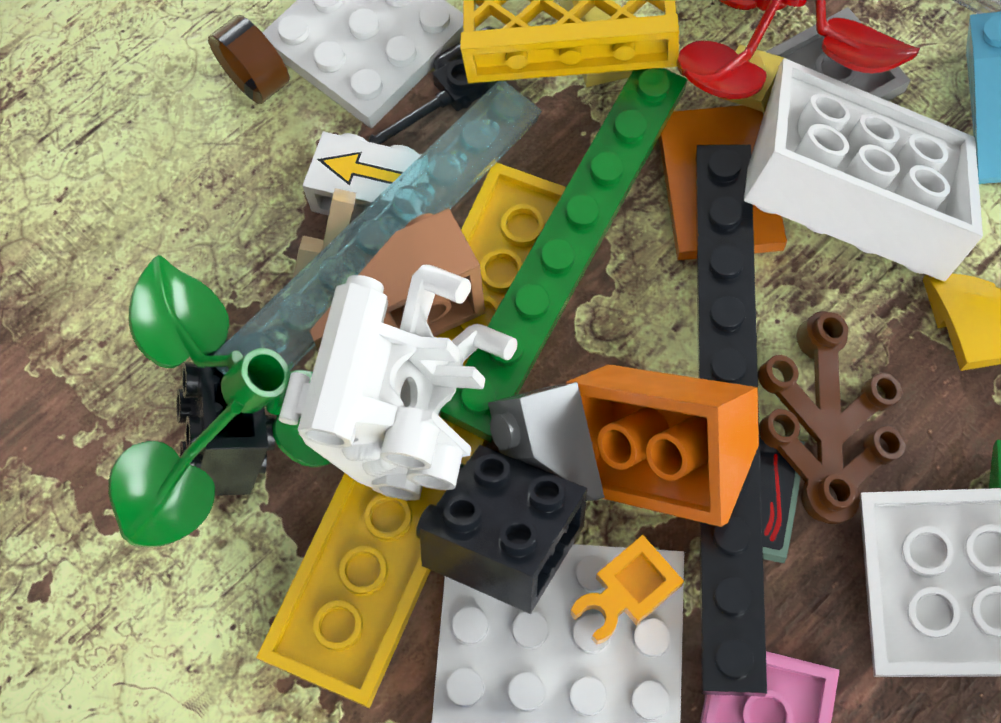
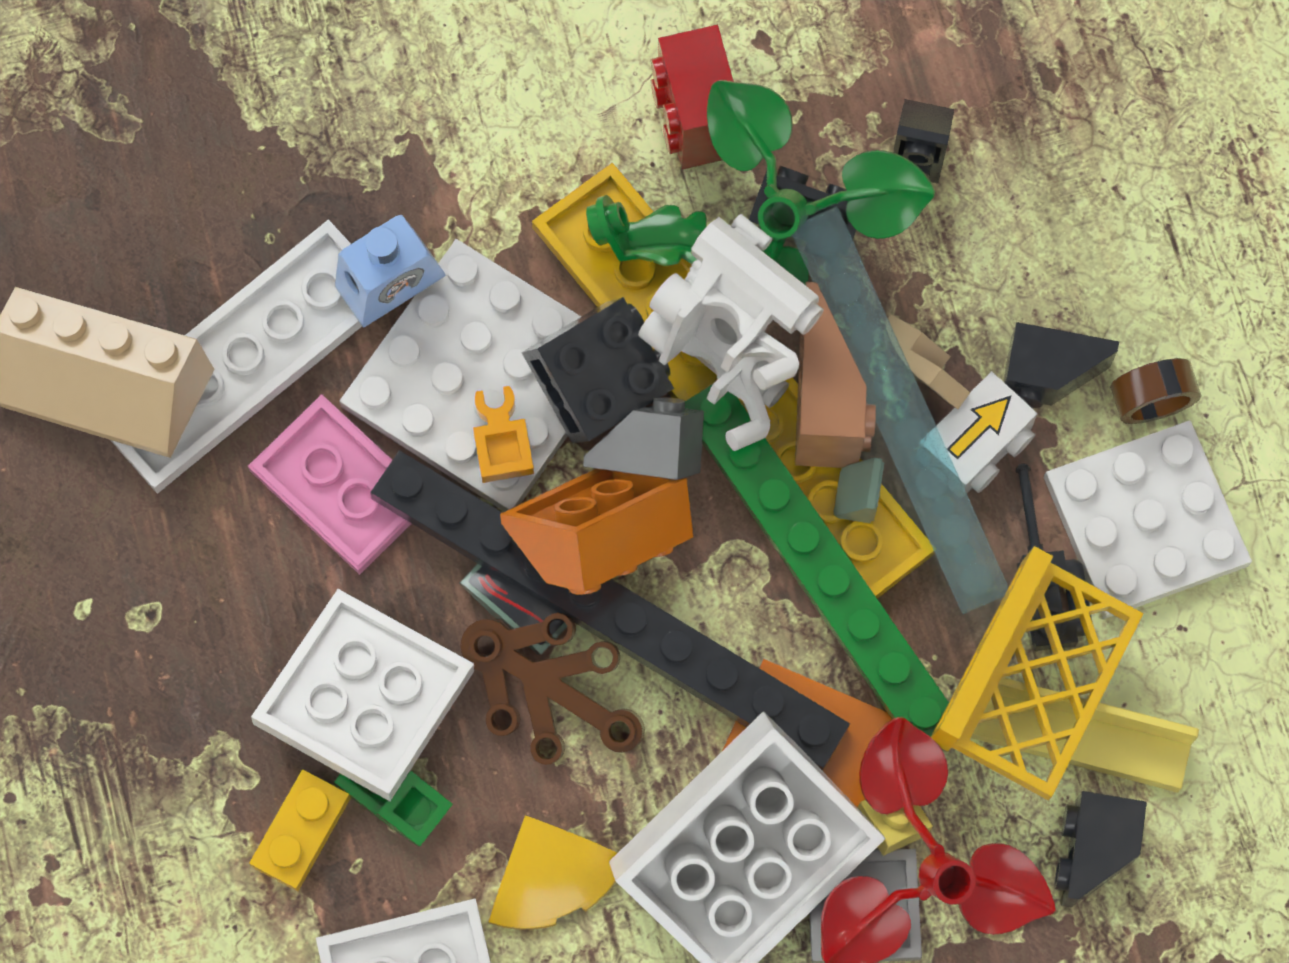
camera: 115 degrees right, 5 degrees up
none -> green plant [586,195,707,266]
none -> red brick [650,24,734,170]
none -> sand green slope [834,458,884,524]
none -> black slope [893,99,955,184]
none -> black slope [1003,322,1119,408]

